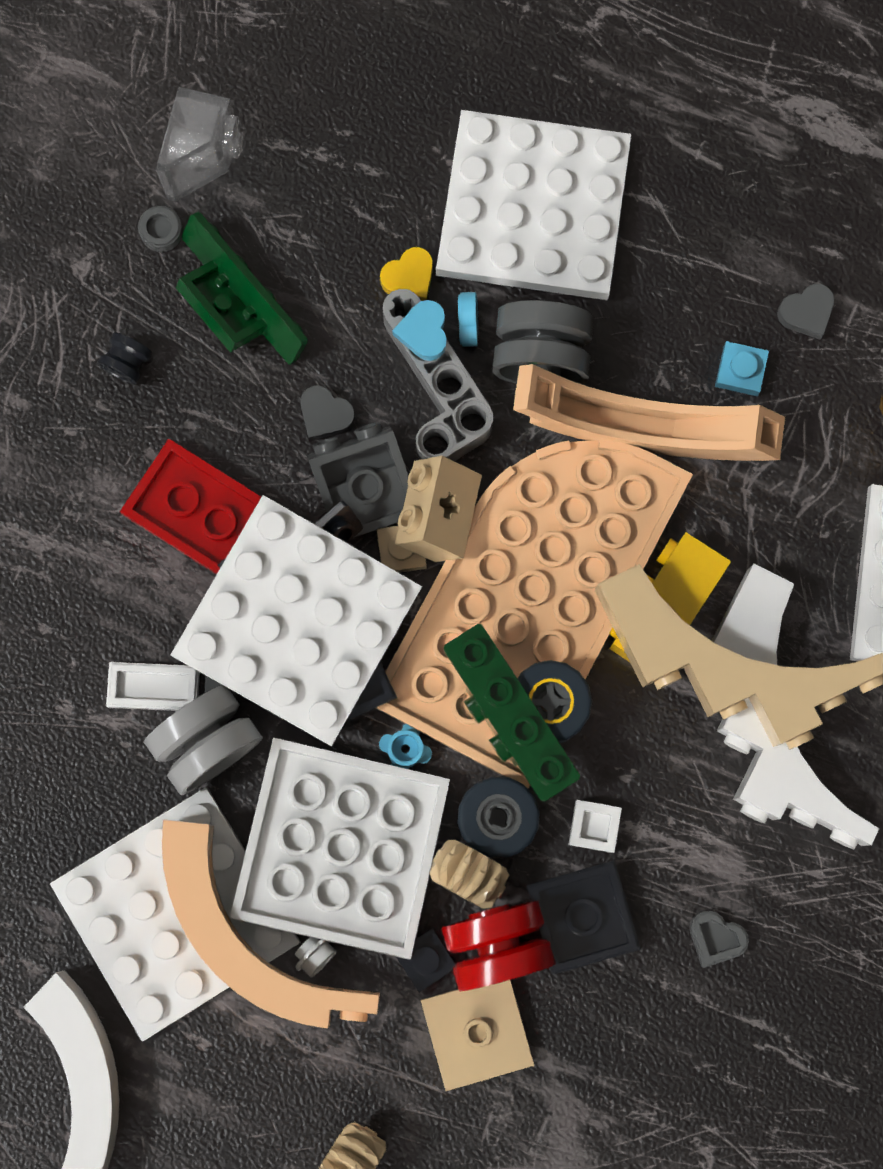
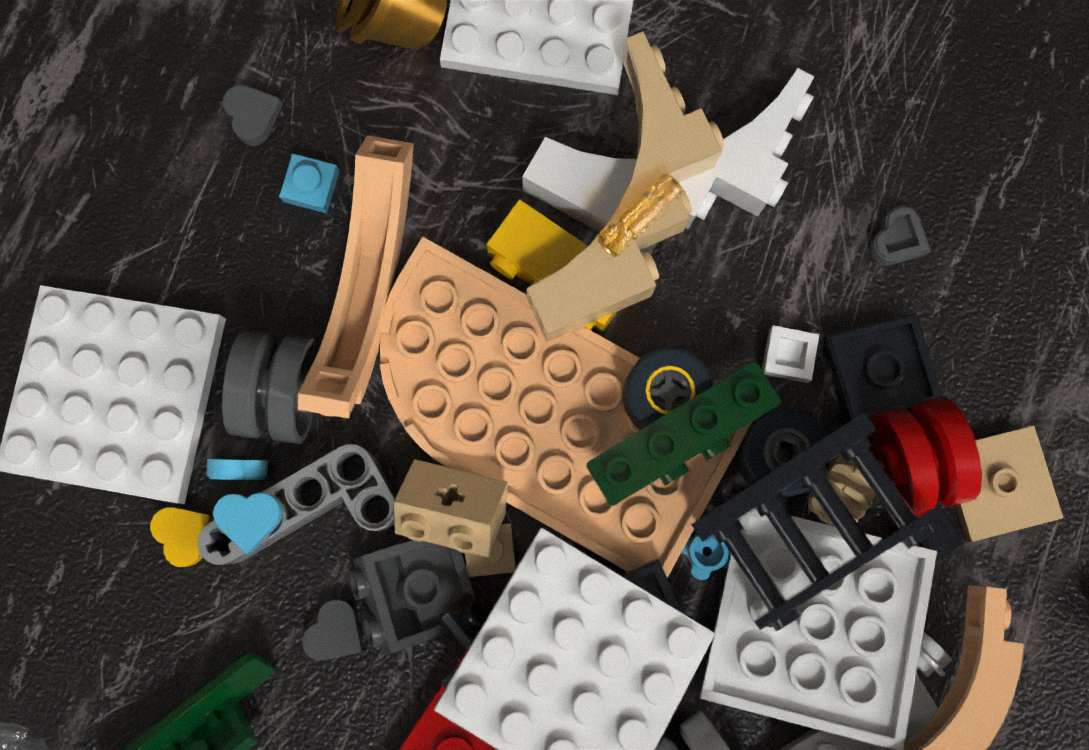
camera: 90 degrees left, 0 degrees up
none -> clear yellow axle [598,174,683,257]
none -> black fence [691,412,939,631]

